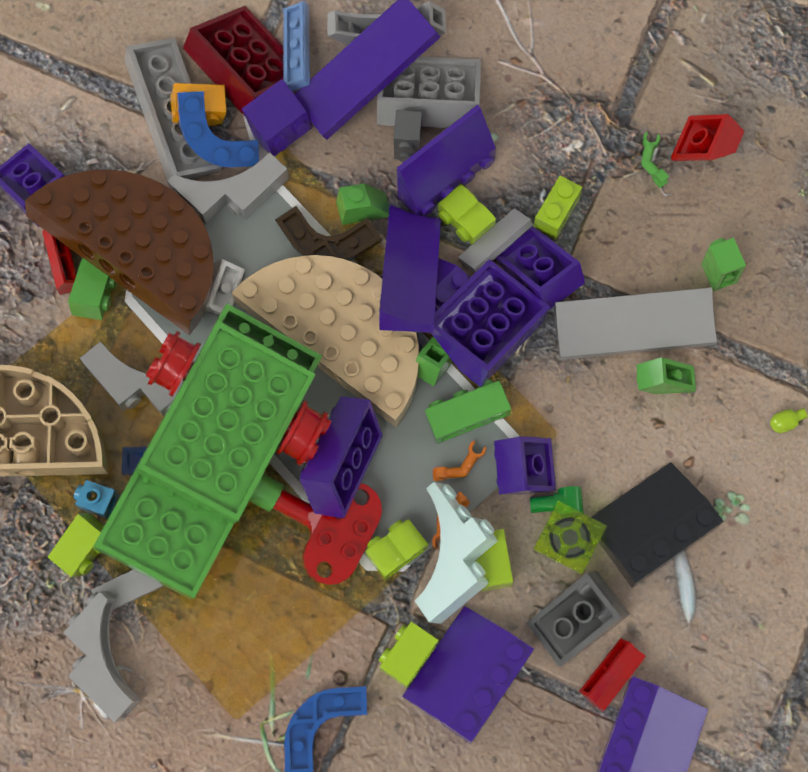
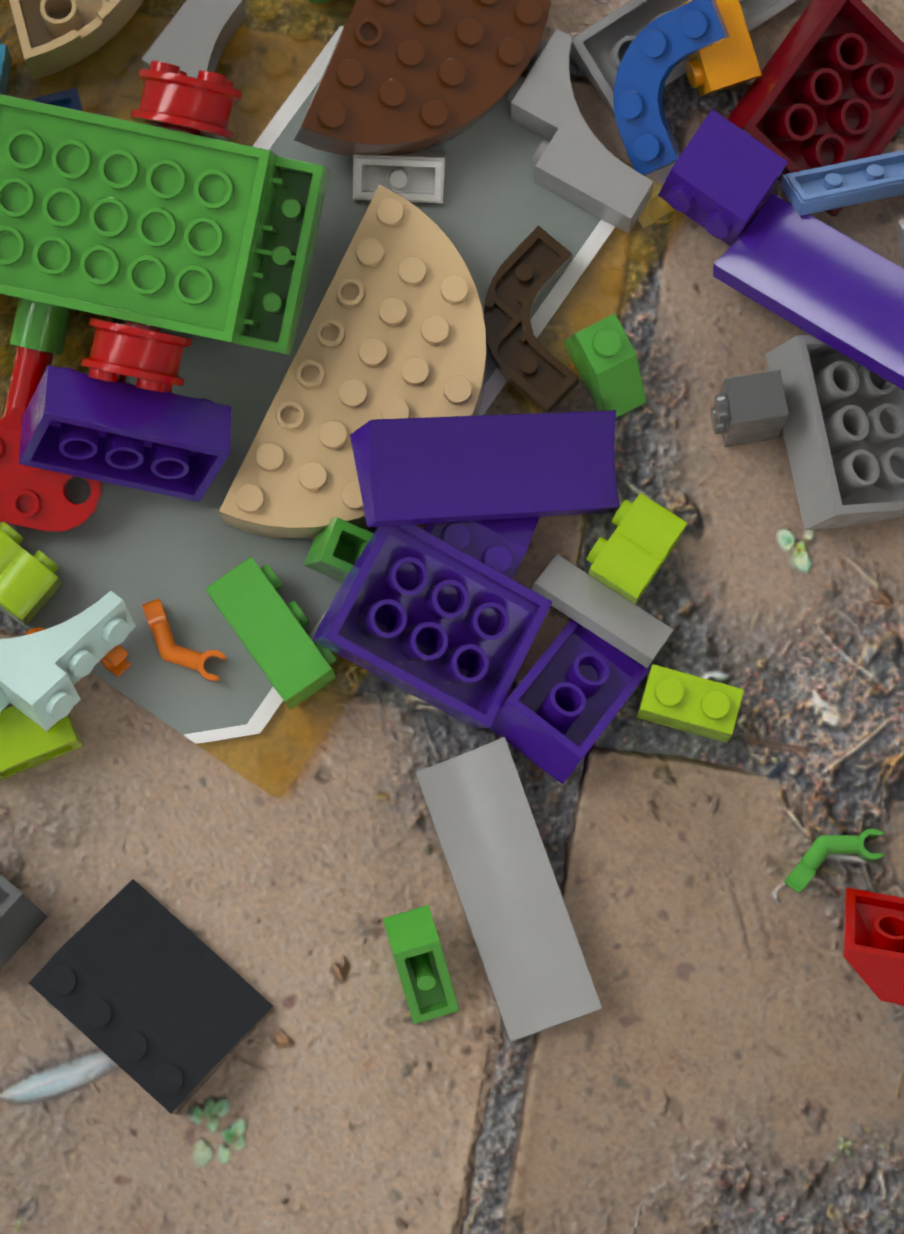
camera: 75 degrees right, 5 degrees up
dark purple slope [397,105,496,216] -> none
dark purple slope [494,436,556,495] -> none
green pin [530,486,584,518] -> none
clear neon green piece [533,501,607,575] -> none
bright green brick [701,238,746,291] -> none
lime cylinder [770,408,808,433] -> none

